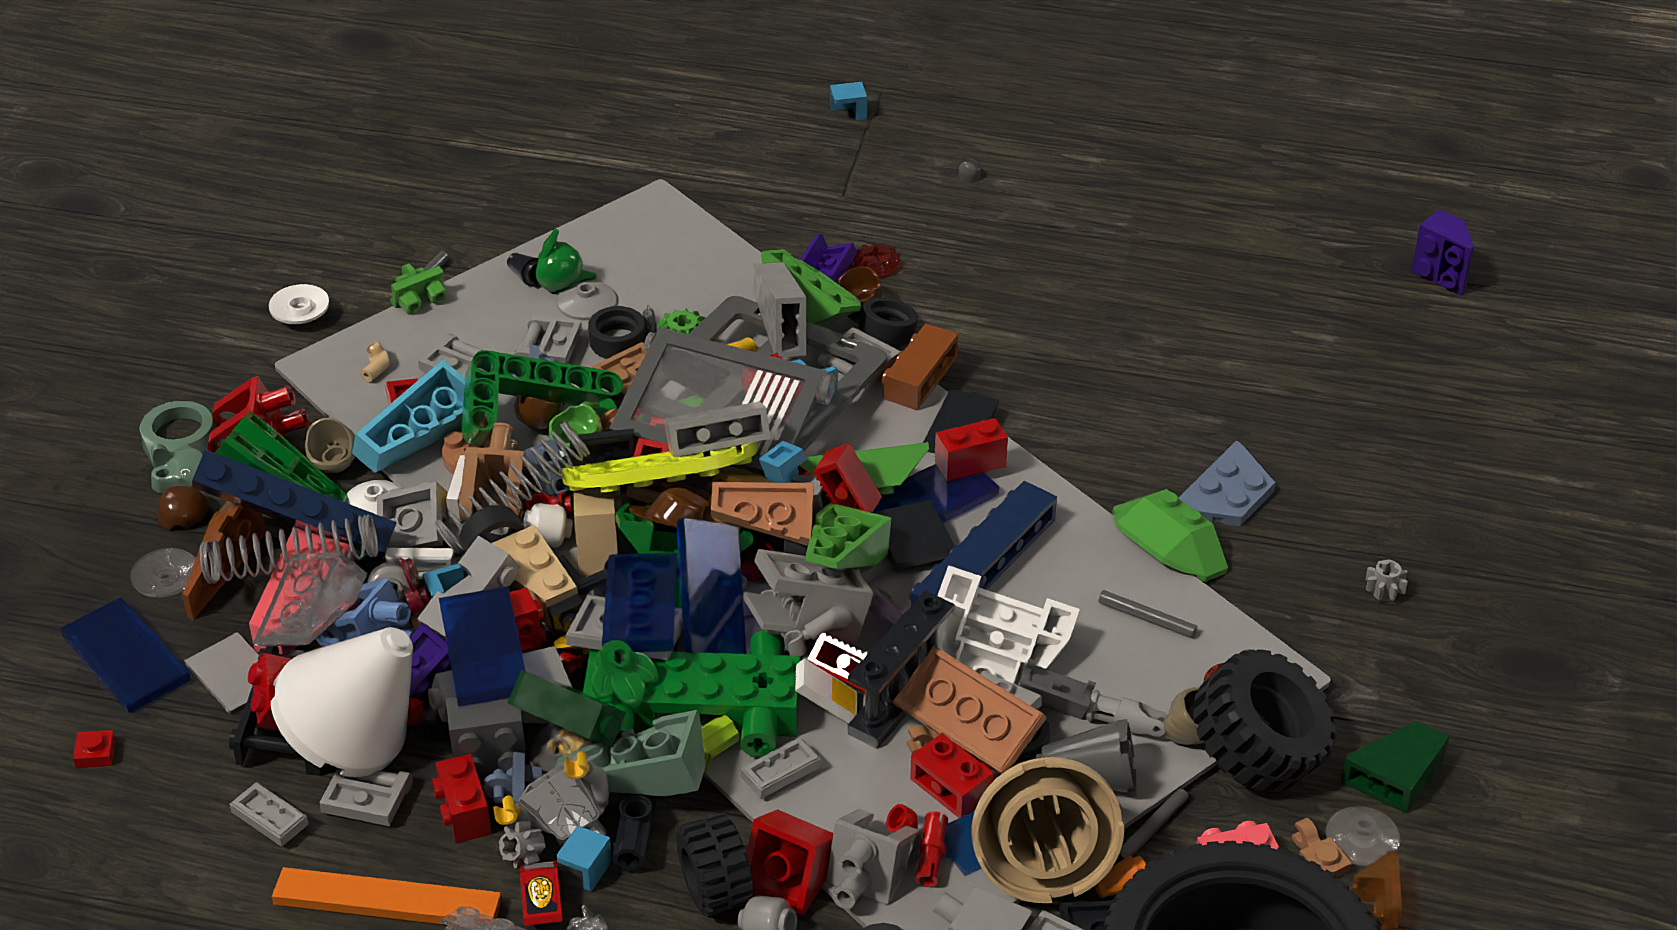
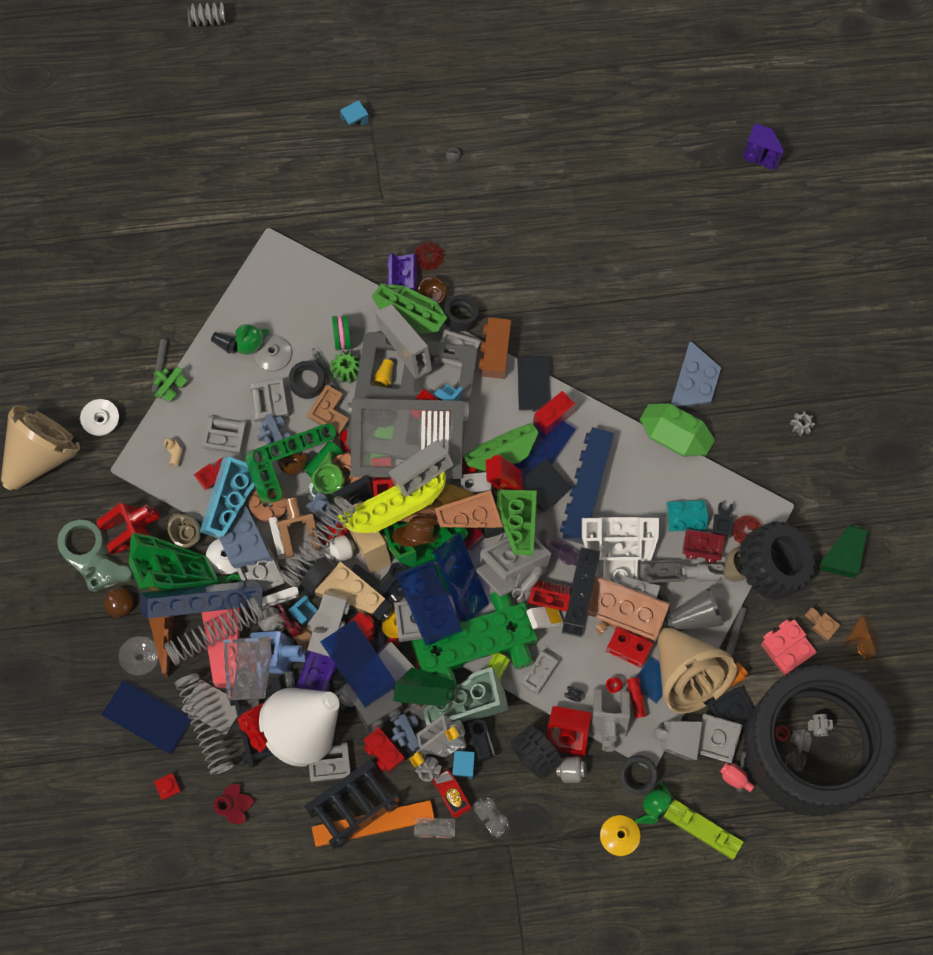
camera: 25 degrees left, 30 degrees up
light grey plate [229,782,308,847] -> none
green plate [592,640,658,709] -> none
dark azure panel [759,441,807,483] -> none
dark grey bar [1098,590,1197,638] -> none
clear dish [1325,806,1400,866] -> none
none -> tan cone [1,405,80,491]
none -> light grey piece [175,673,235,775]
none -> dark red plate [213,784,254,824]
none -> sand blue wing [219,506,273,568]
none -> black fence [304,760,400,850]
none -> green head [332,315,351,351]
none -> black bush [564,686,584,702]
none -> teal bracket [666,500,708,532]
none -> dark red bracket [682,528,725,563]
none -> black plate [712,502,734,538]

